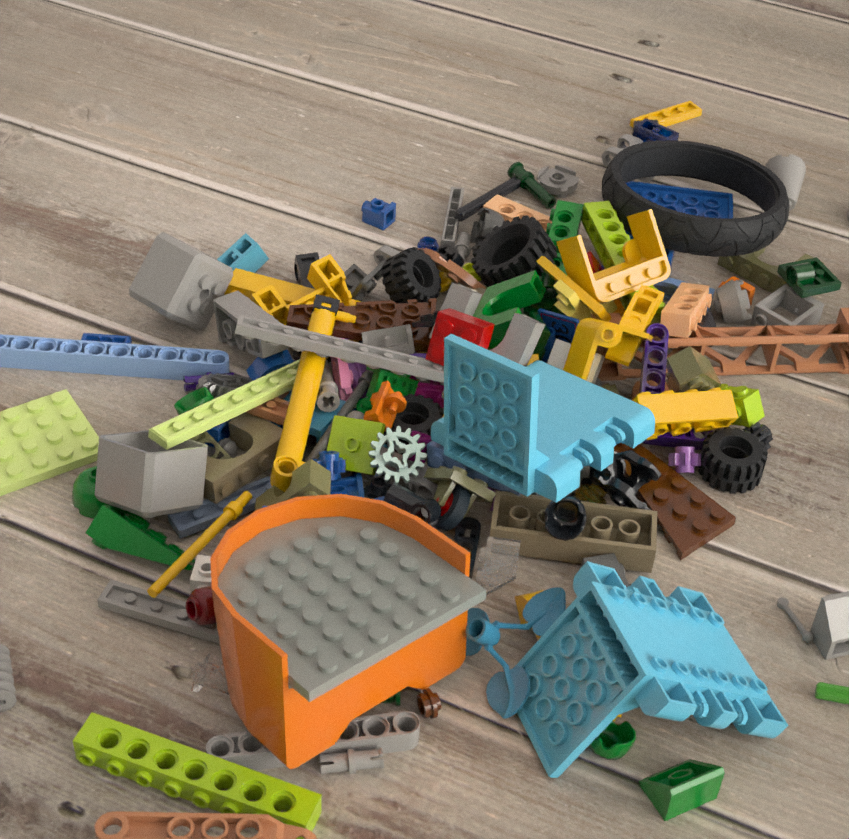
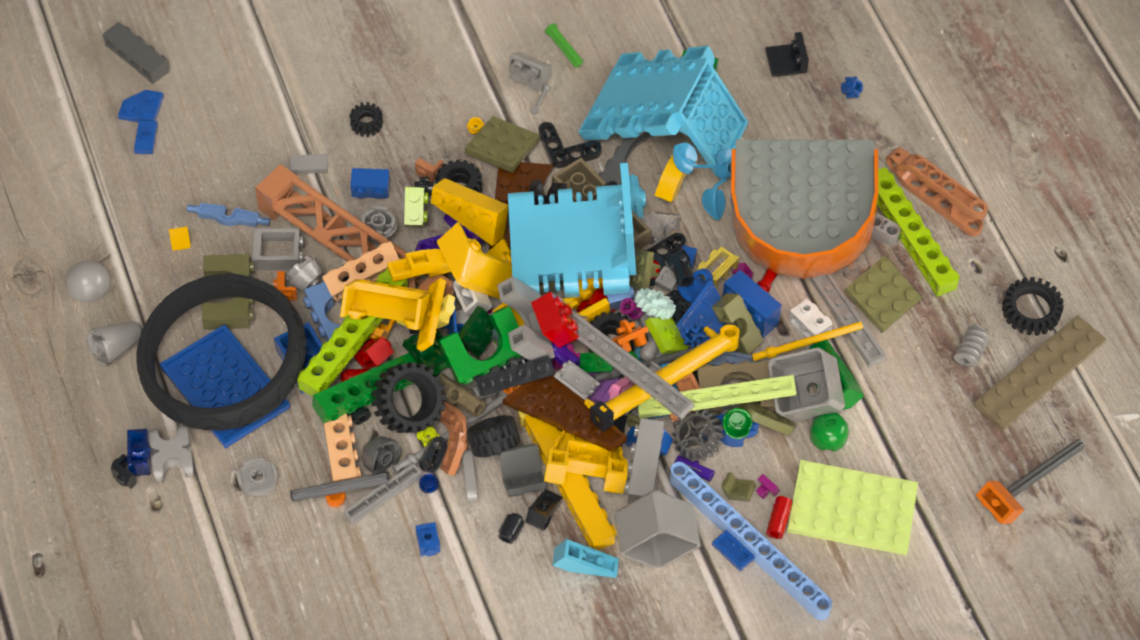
camera: 135 degrees left, 15 degrees up
dark red head [185,585,216,626] -> none
dark green pin [507,162,557,209] -> none
yellow tile [629,101,702,128] -> none
olive wedge [665,346,721,393] -> none
dark green plate [777,257,842,298] -> none
none -> blue brick [350,168,390,199]
none -> light grey cone [361,206,397,244]
none -> nougat bracket [415,158,444,183]
none -> olive plate [465,116,540,173]
none -> yellow plate [467,117,484,134]
none -> black brick [498,513,525,544]
none -> black beam [539,122,602,169]
none -> medium azure axle [629,174,646,221]
none -> olive bracket [722,472,756,501]
none -> magenta tile [755,474,780,499]
none -> red axle [766,496,793,539]
none -> olive plate [844,256,922,333]

